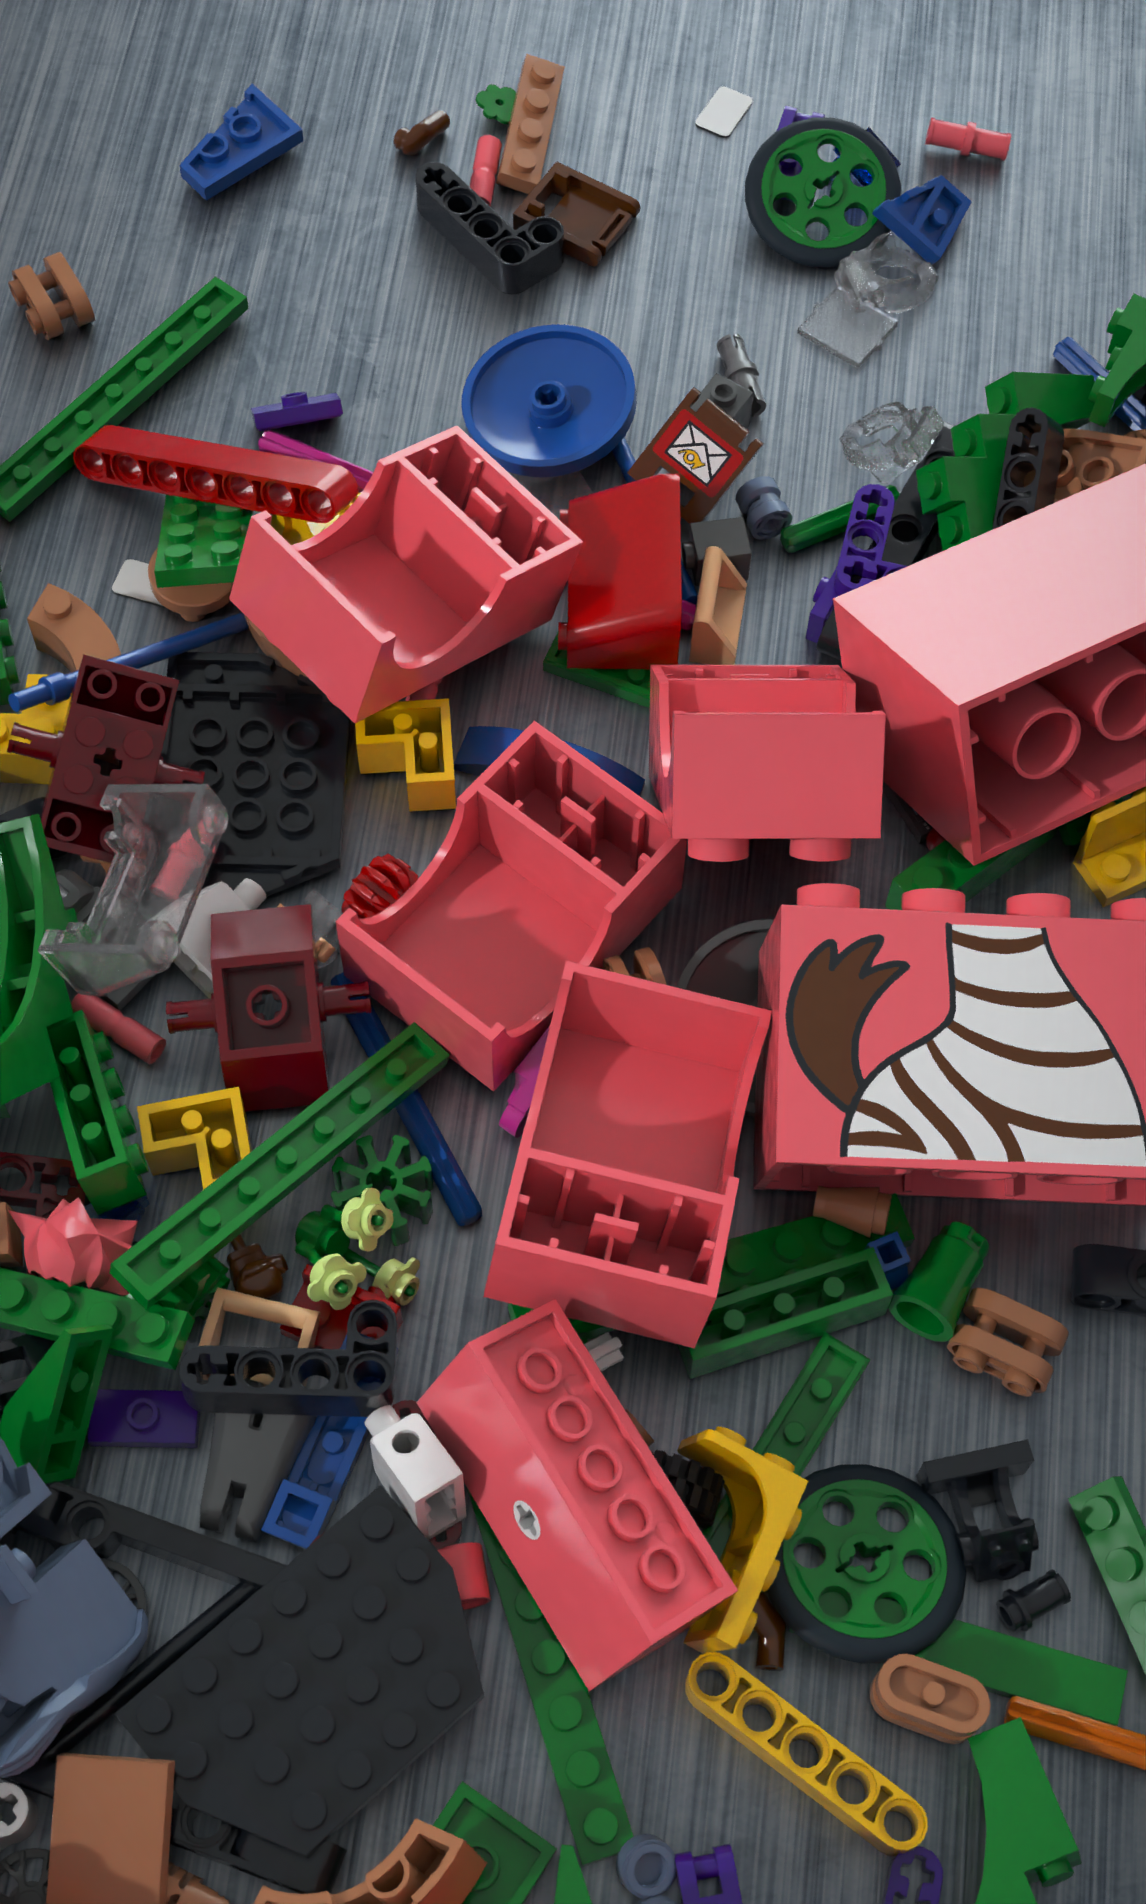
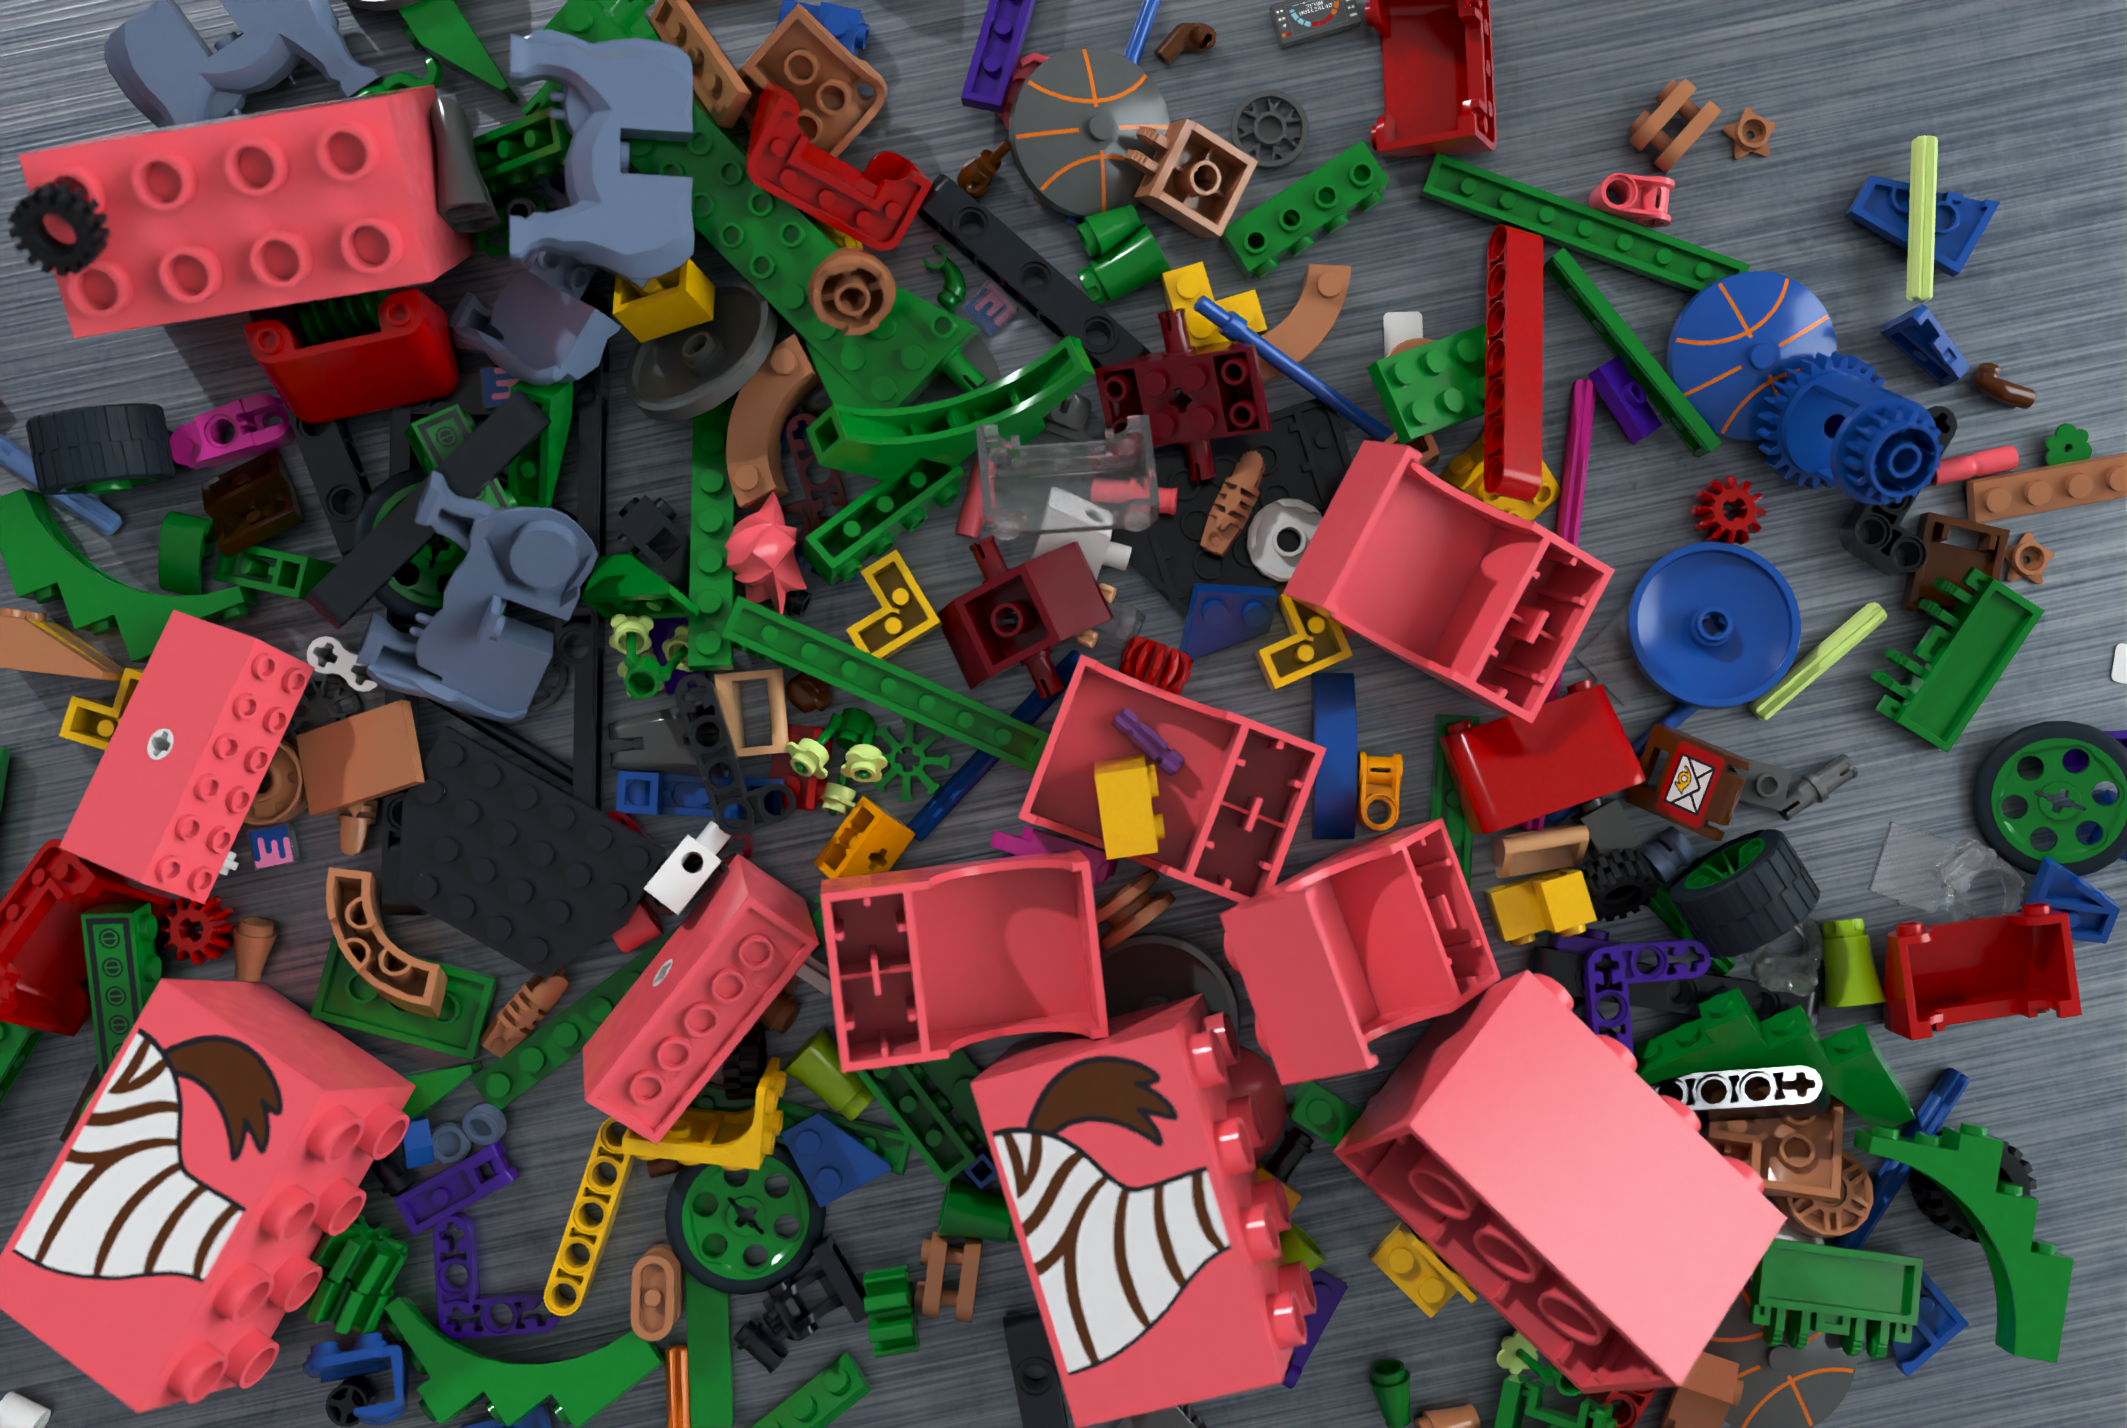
camera: 70 degrees right, 25 degrees up
none -> nougat hinge [480,968,569,1058]
none -> plant [609,614,693,700]
none -> blue wing [781,1110,893,1208]
none -> lime plant [783,1027,875,1121]
none -> light orange brick [813,796,916,879]
none -> green gear [863,1265,920,1358]
none -> yellow brick [1094,754,1165,860]
none -> medium lavender axle [1112,708,1185,775]
none -> blue wing [1179,583,1278,660]
none -> nougat hinge [1200,450,1266,557]
none -> white tile [1246,498,1323,582]
none -> light orange piece [1356,751,1403,832]
none -> yellow brick [1482,868,1597,946]
none -> green tile [1543,247,1722,458]
none -> black tyre [1578,848,1658,922]
none -> coral piece [1589,173,1675,228]
none -> blue dish [1667,271,1837,441]
none -> black wheel [1669,829,1820,959]
none -> red gear [1690,476,1767,545]
none -> nougat plate [1722,107,1776,160]
none -> yellowish green axle [1749,602,1888,721]
none -> blue piece [1756,352,1943,505]
none -> lime plant [1821,918,1886,1008]
none -> green hinge [1869,567,2044,753]
none -> blue wing [1881,304,1971,387]
none -> red windscreen [1882,903,2082,1040]
none -> yellowish green axle [1906,135,1938,303]
none -> nougat plate [2004,532,2054,584]

